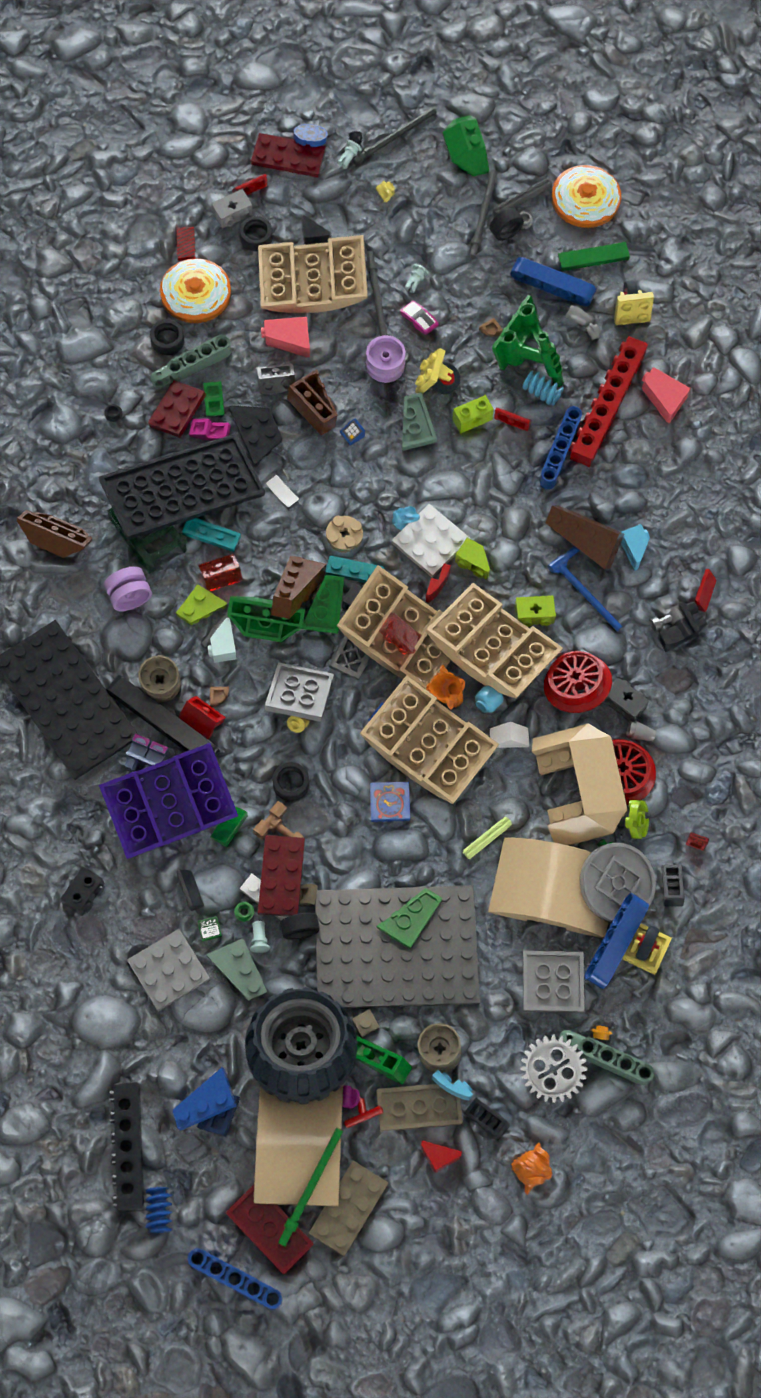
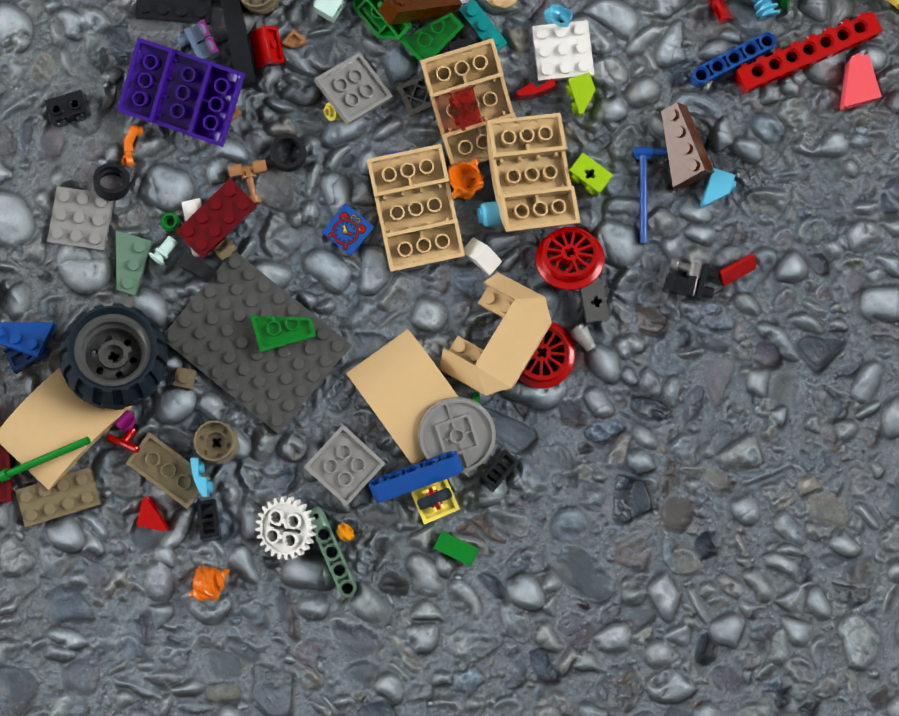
camera: 40 degrees right, 15 degrees up
black slope [176,869,204,911] -> none
tile [198,917,222,942] -> none
green slope [210,807,248,847] -> none
green slope [356,1036,413,1085] -> none
yellowish green axle [463,817,512,859] -> none
lime plate [625,800,649,839] -> none
clear red tile [686,832,709,851] -> none
none -> black tyre [93,163,130,201]
none -> orange arm [122,125,143,166]
none -> green slope [434,531,479,566]

